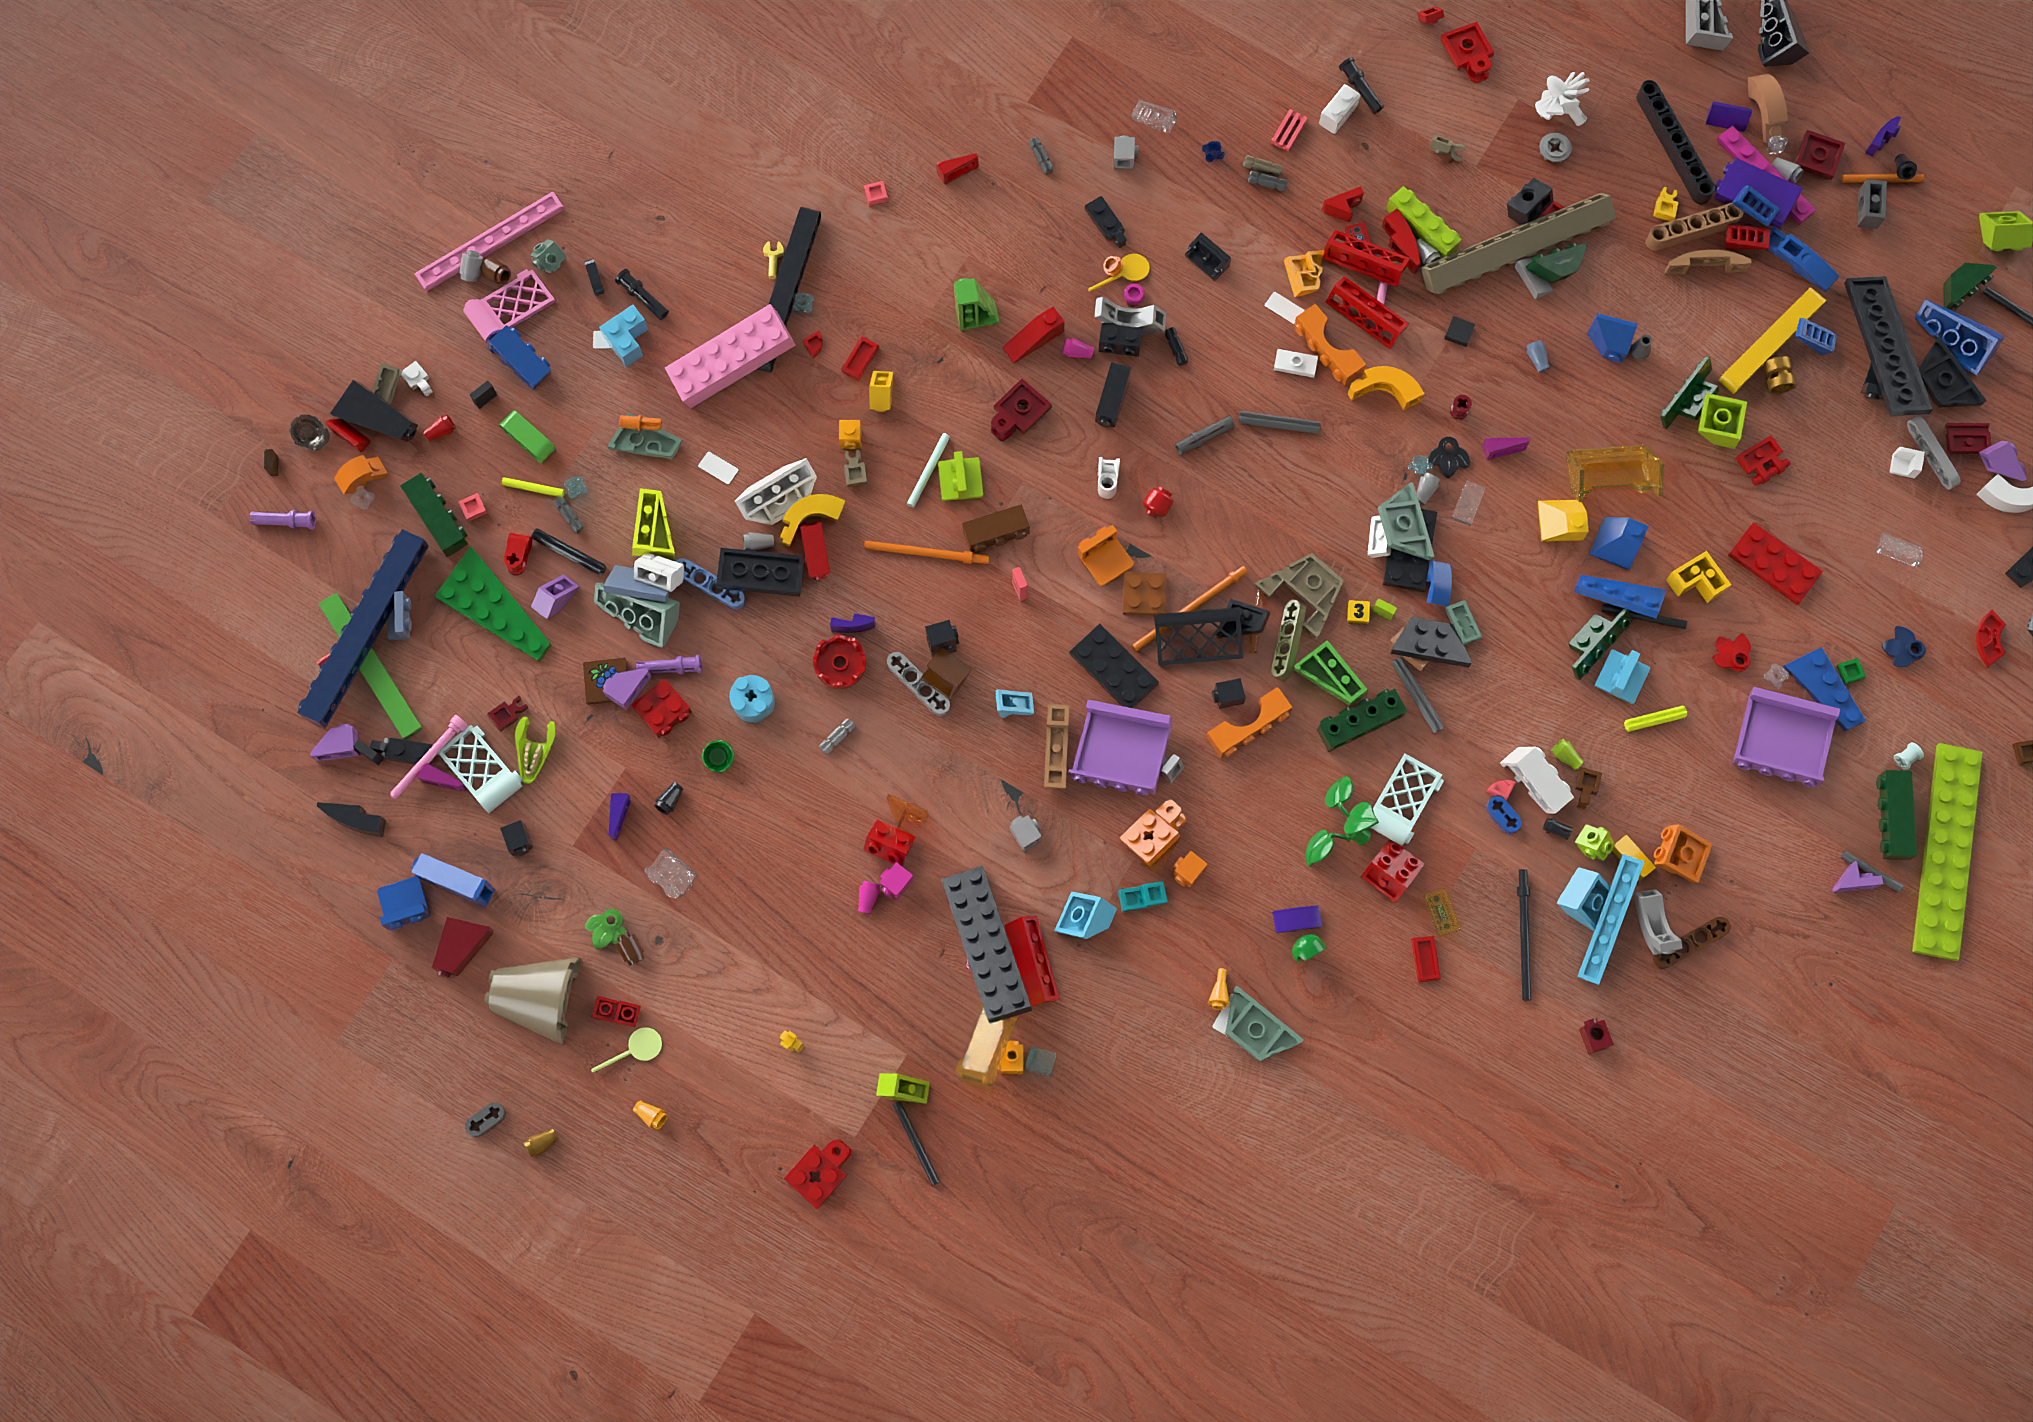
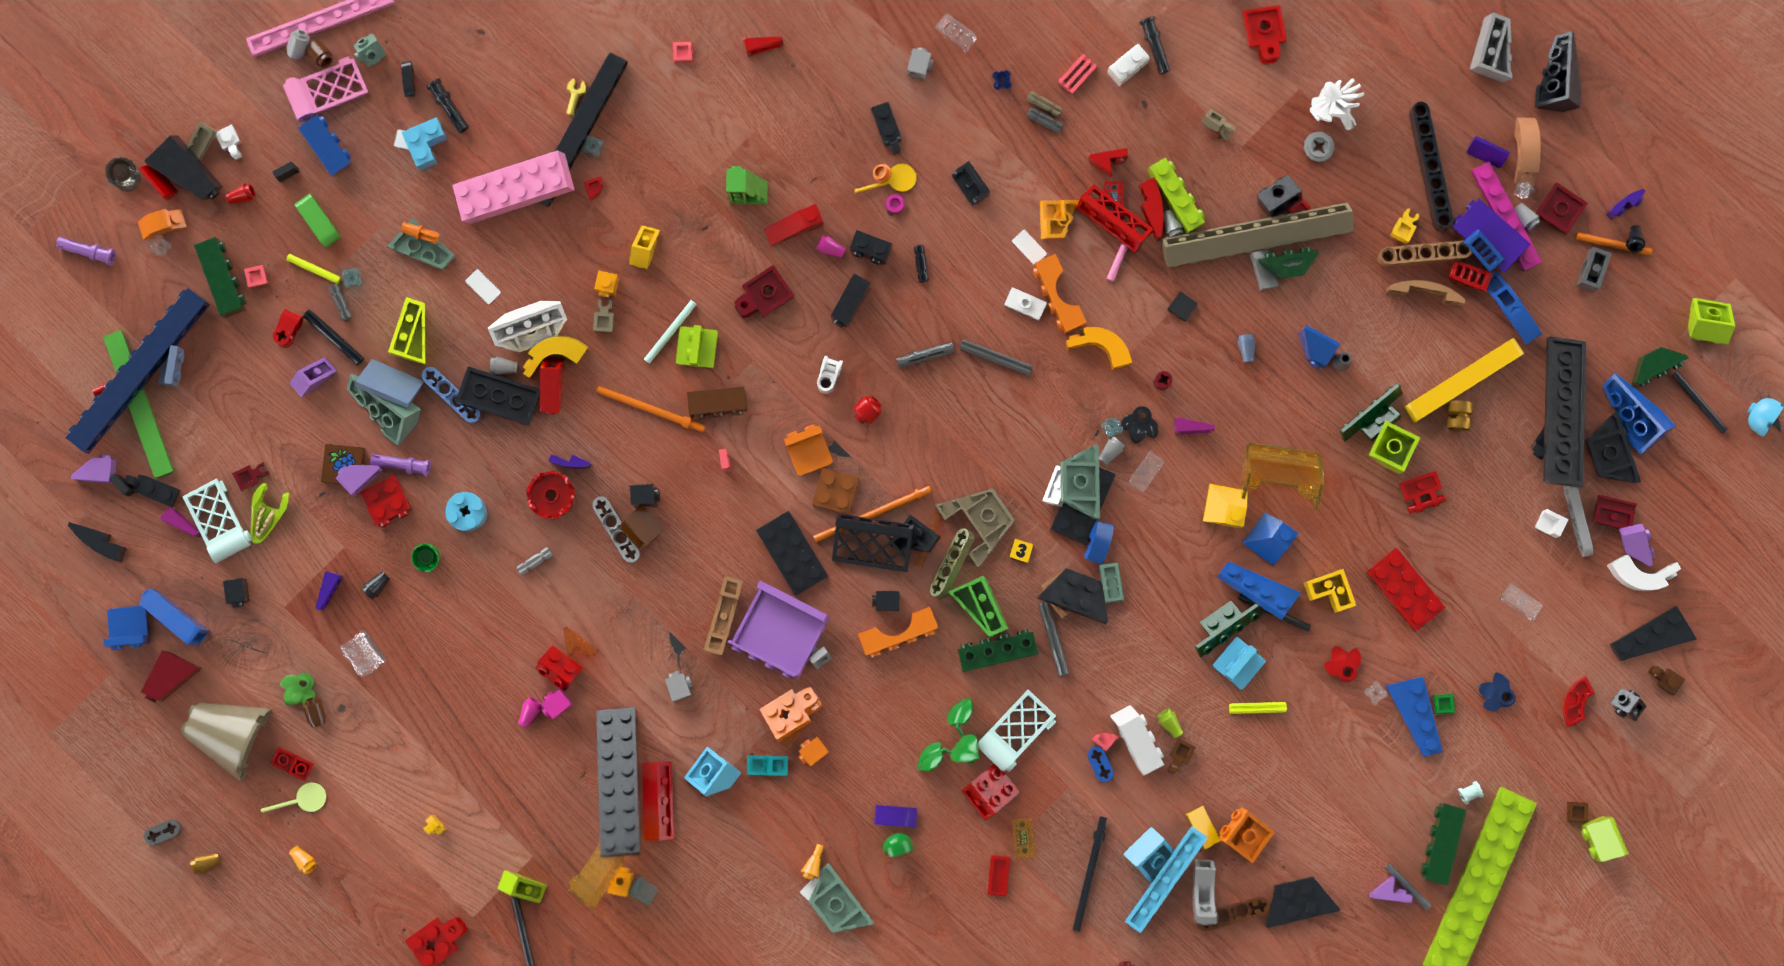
camera: 10 degrees right, 10 degrees up
dark brown tile [264,449,278,476] -> none
bright pink piece [391,715,468,798] -> none
green wing [434,546,551,662] -> none
white brick [634,552,684,592] -> none
red tile [841,336,880,381] -> none
medium azure slope [995,690,1034,718] -> none
dark grey axle [1029,137,1054,174] -> none
light grey arch [1095,297,1167,335] -> none
red fence [1326,276,1410,349] -> none
lime tile [1372,599,1397,621] -> none
black pin [1543,817,1573,840] -> none
lime brick [1575,825,1615,861] -> none
medium lavender panel [1733,687,1840,787] -> none
blue slope [1795,318,1837,355] -> none
none -> black wing [1266,876,1340,928]

